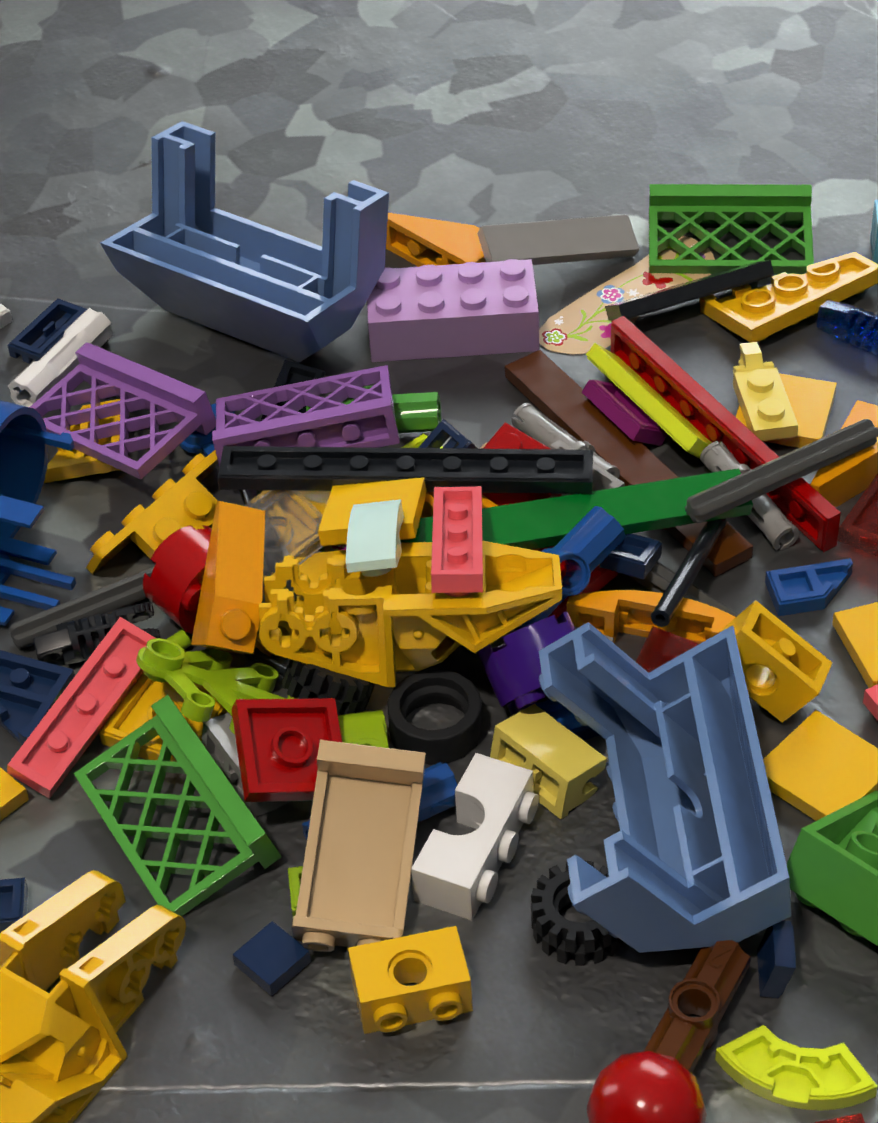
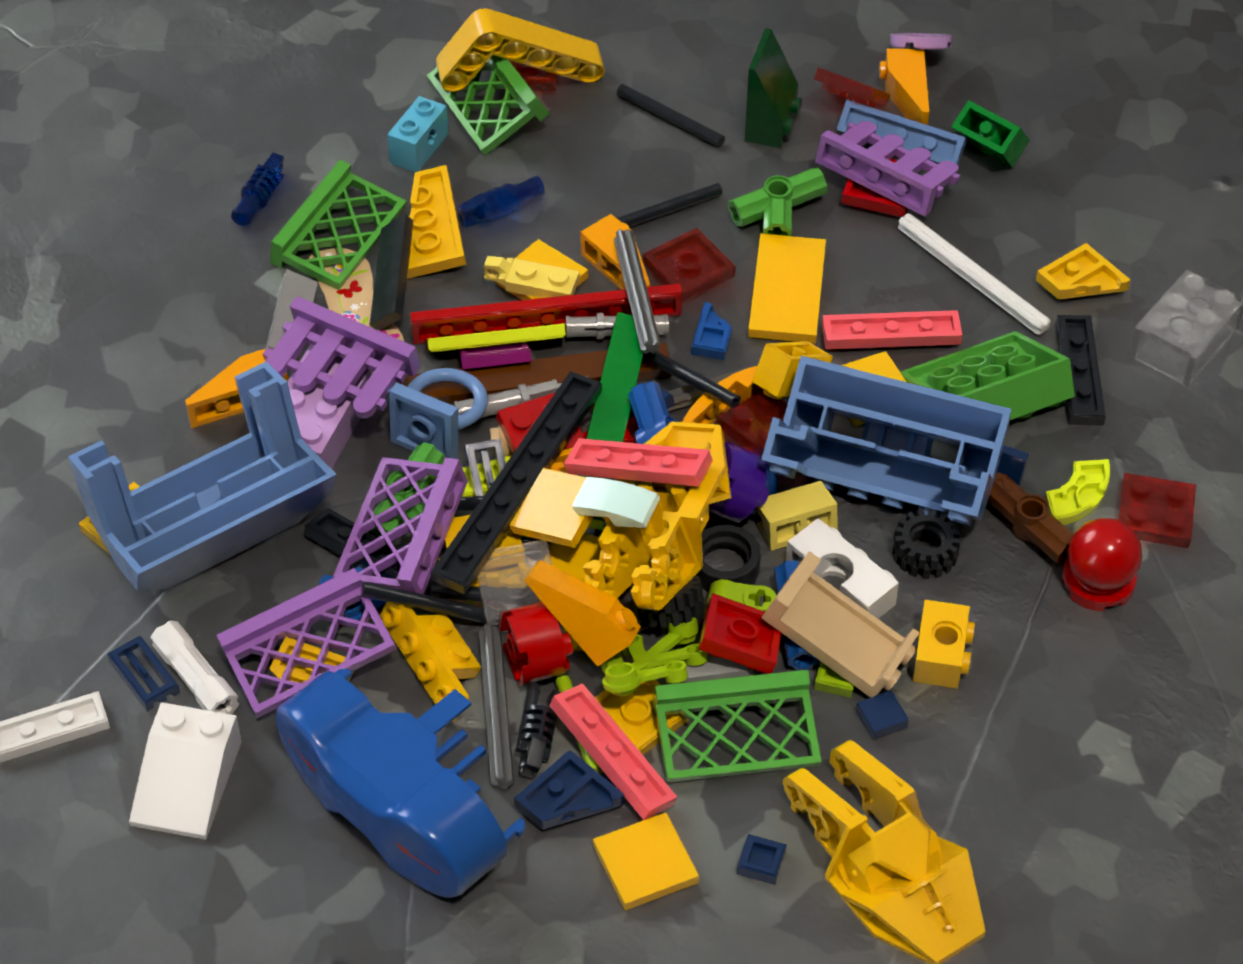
camera: 70 degrees left, 5 degrees up
none -> clear blue hinge [231,152,284,226]
none -> medium lavender fence [263,296,421,418]
none -> black bar [360,581,501,626]
none -> medium blue tile [389,368,488,459]

